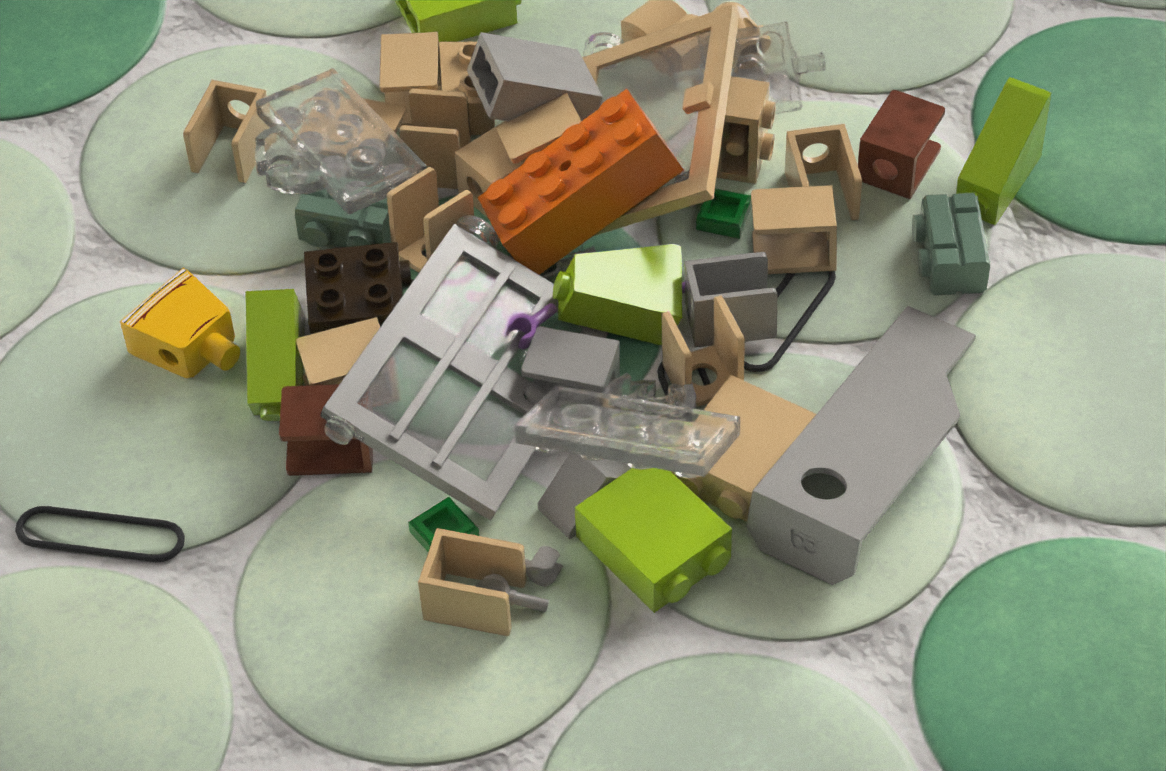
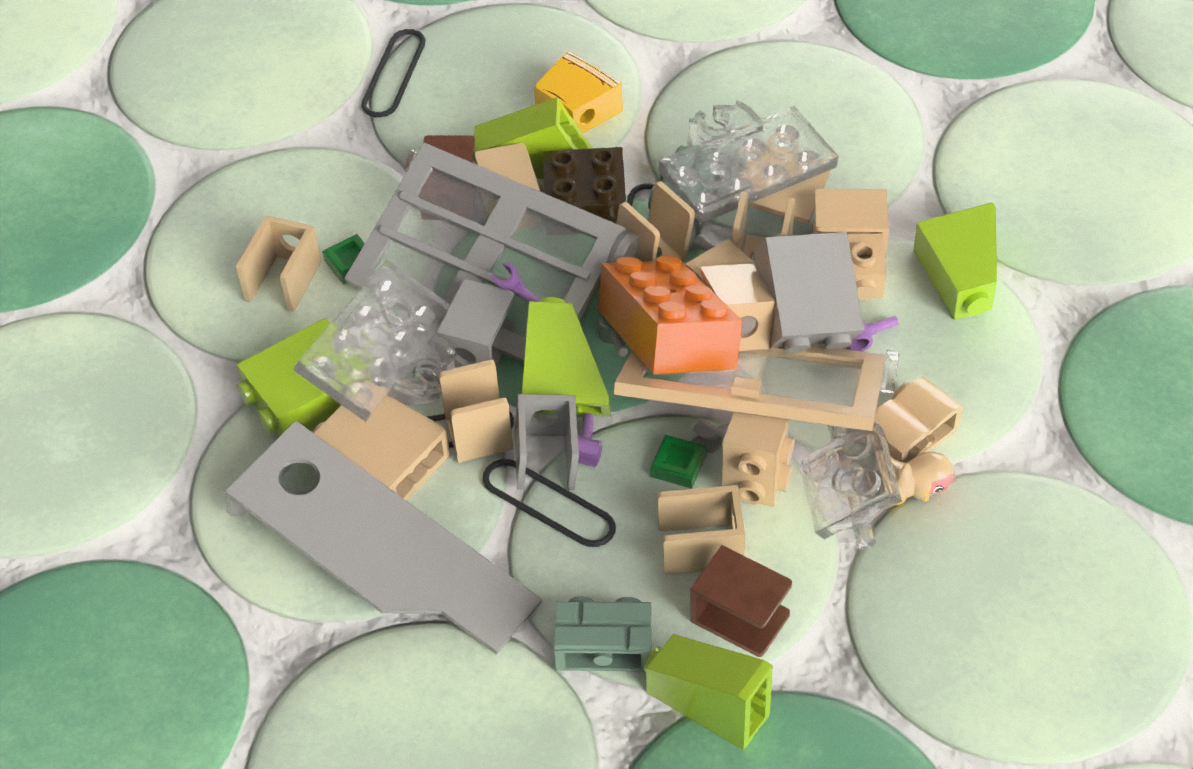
camera: 95 degrees right, 0 degrees up
tan piece [183,80,273,183] -> none
light grey hand [476,574,549,612] -> none
light grey hand [525,546,563,586] -> none
tan piece [751,185,837,274] -> none

